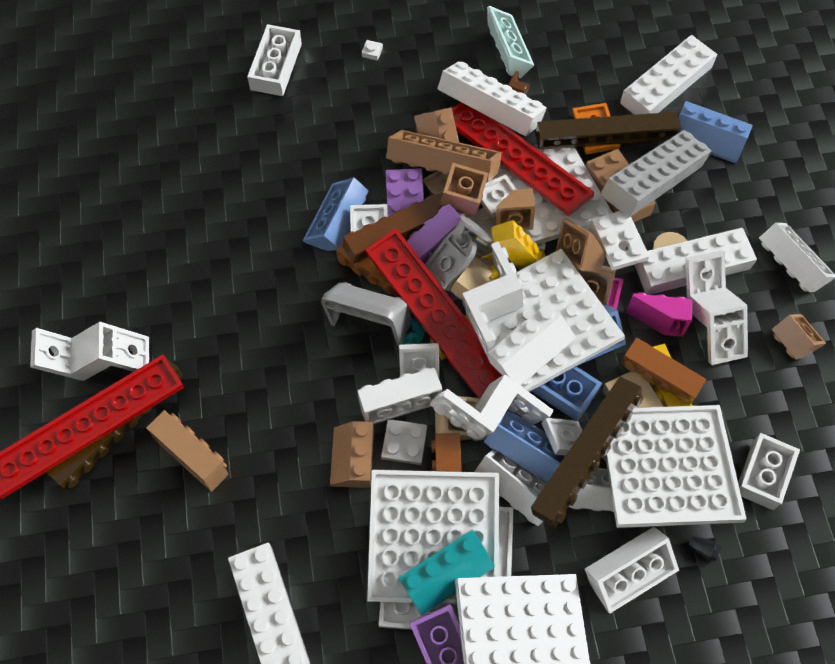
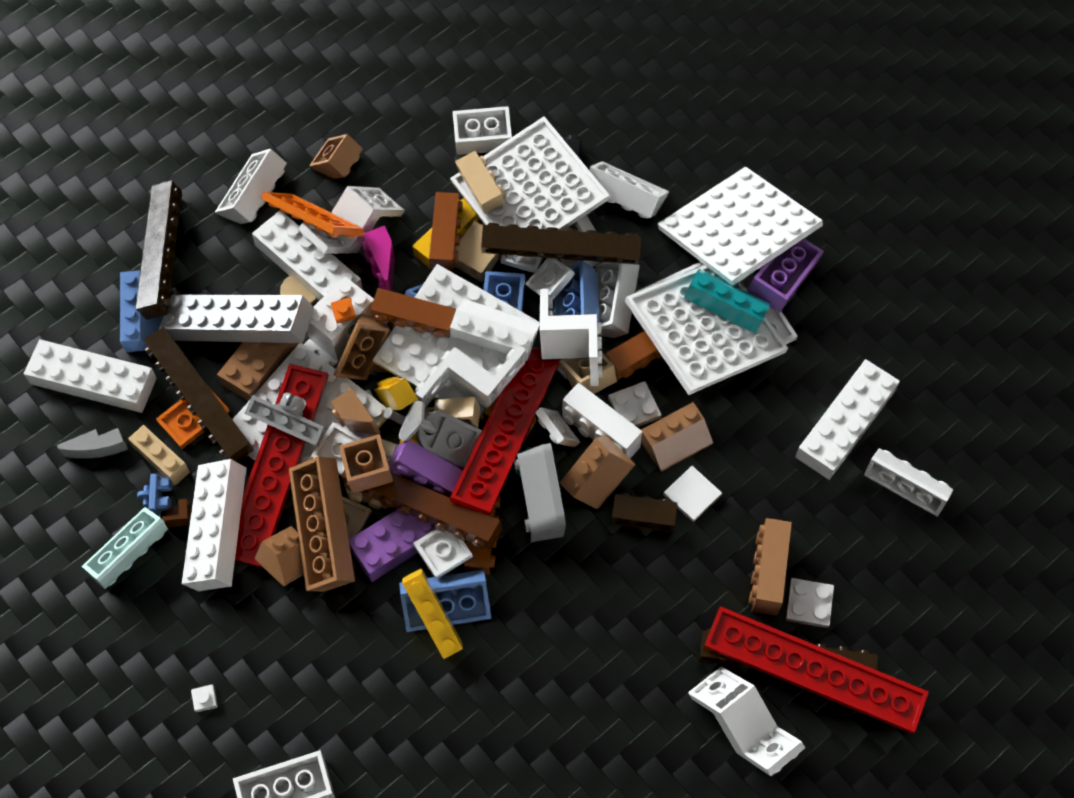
camera: 120 degrees left, 0 degrees up
none -> light grey slope [57,428,128,458]
none -> tan brick [128,425,190,486]
none -> brick [136,180,182,320]
none -> medium blue hips [137,474,172,516]
none -> light grey plate [244,393,327,446]
none -> orange plate [262,192,364,238]
none -> orange plate [331,298,356,324]
none -> dark orange brick [371,288,456,338]
none -> yellow brick [402,568,463,659]
none -> tan brick [455,151,505,214]
none -> medium nougat slope [560,436,635,509]
none -> dark brown brick [611,493,678,533]
none -> white tile [663,466,722,522]
none -> white plate [785,578,834,628]
none -> white slope [864,448,953,517]

